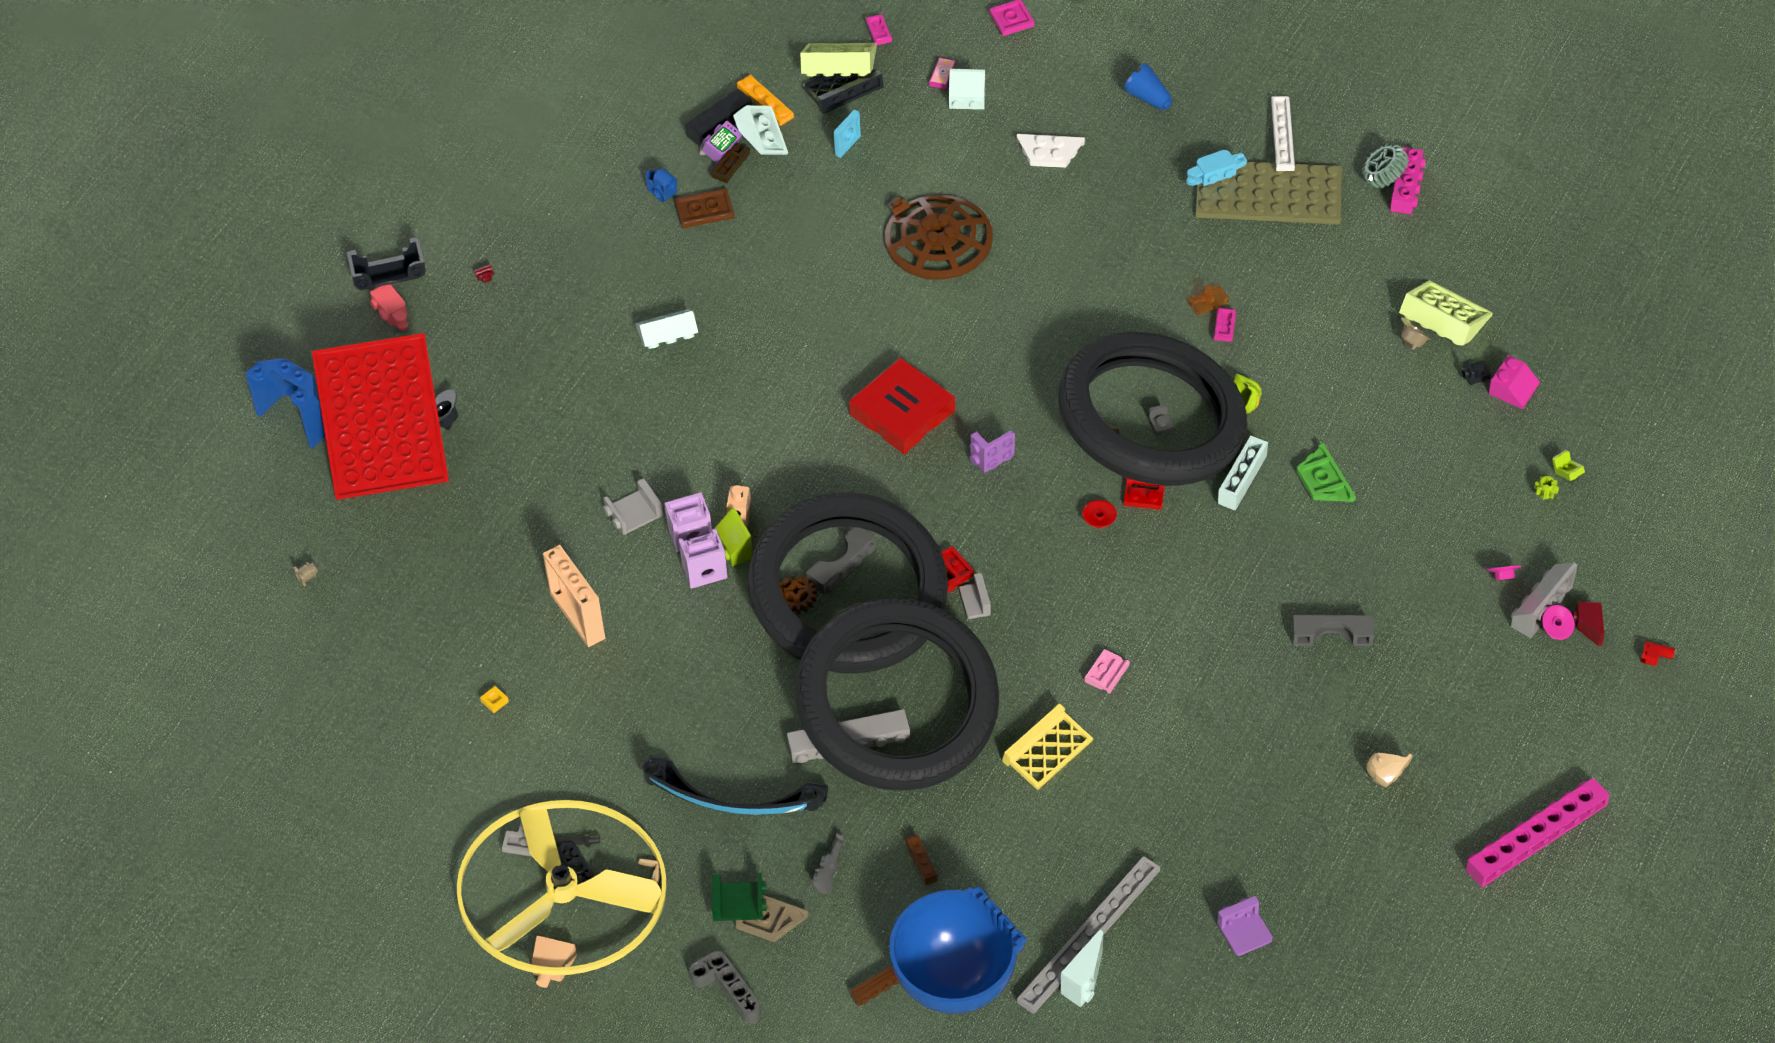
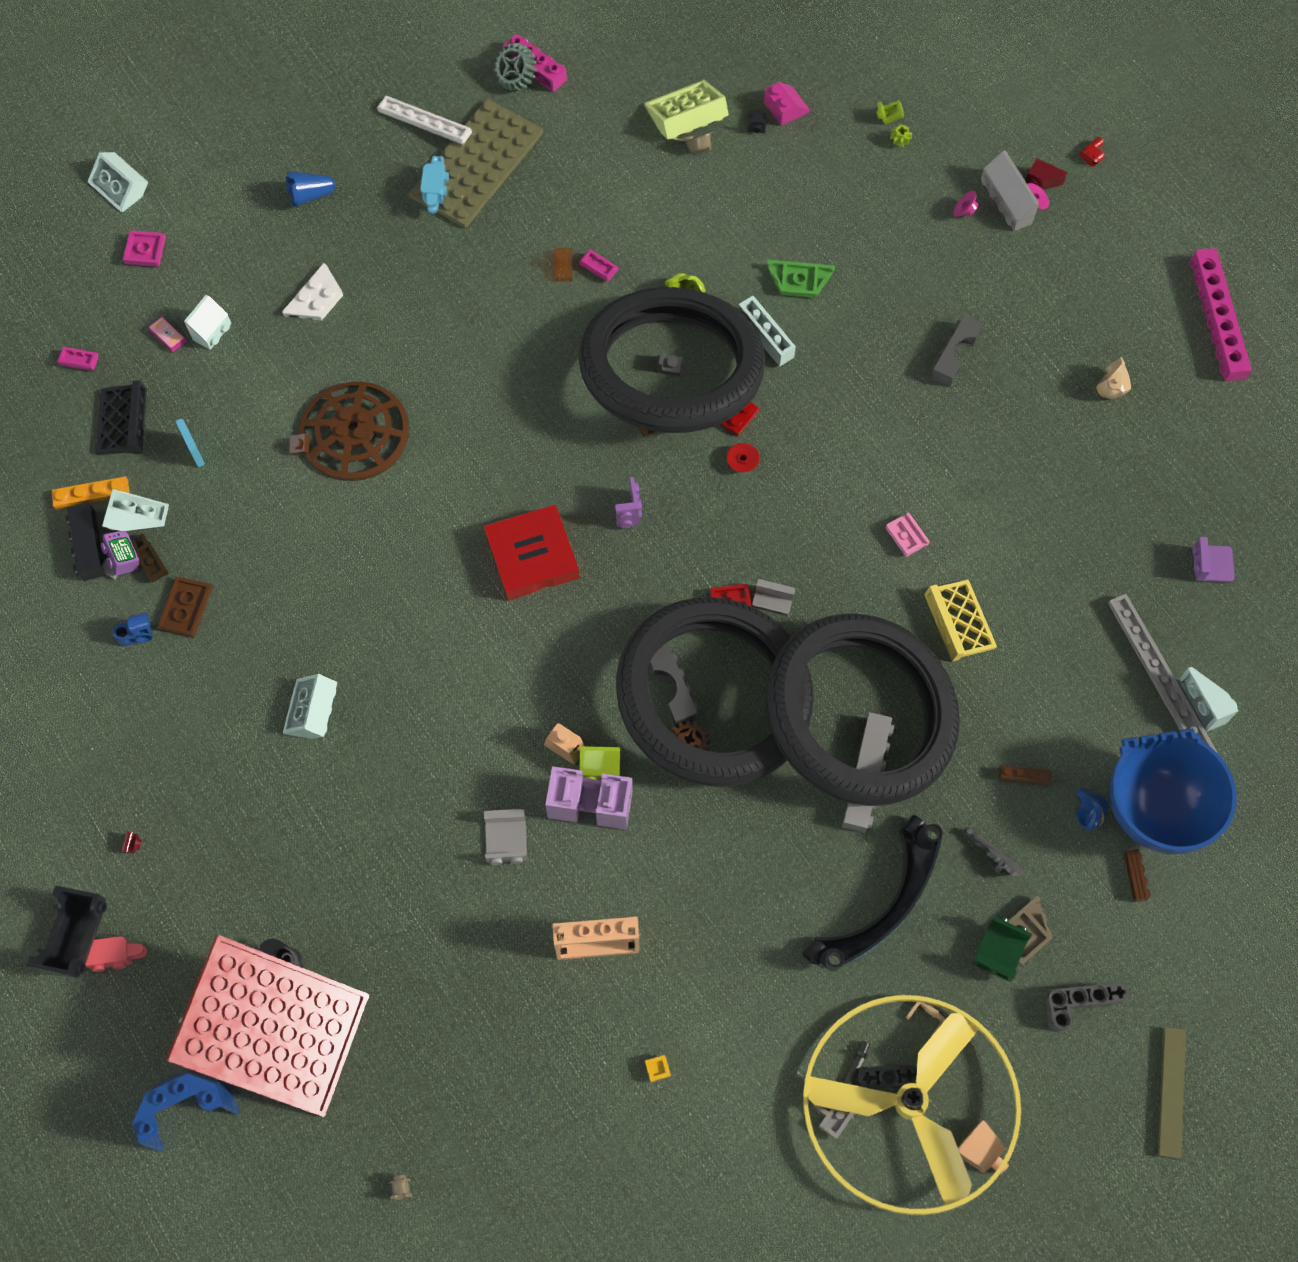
camera: 65 degrees left, 15 degrees up
yellowish green slope [801,43,877,76] -> none

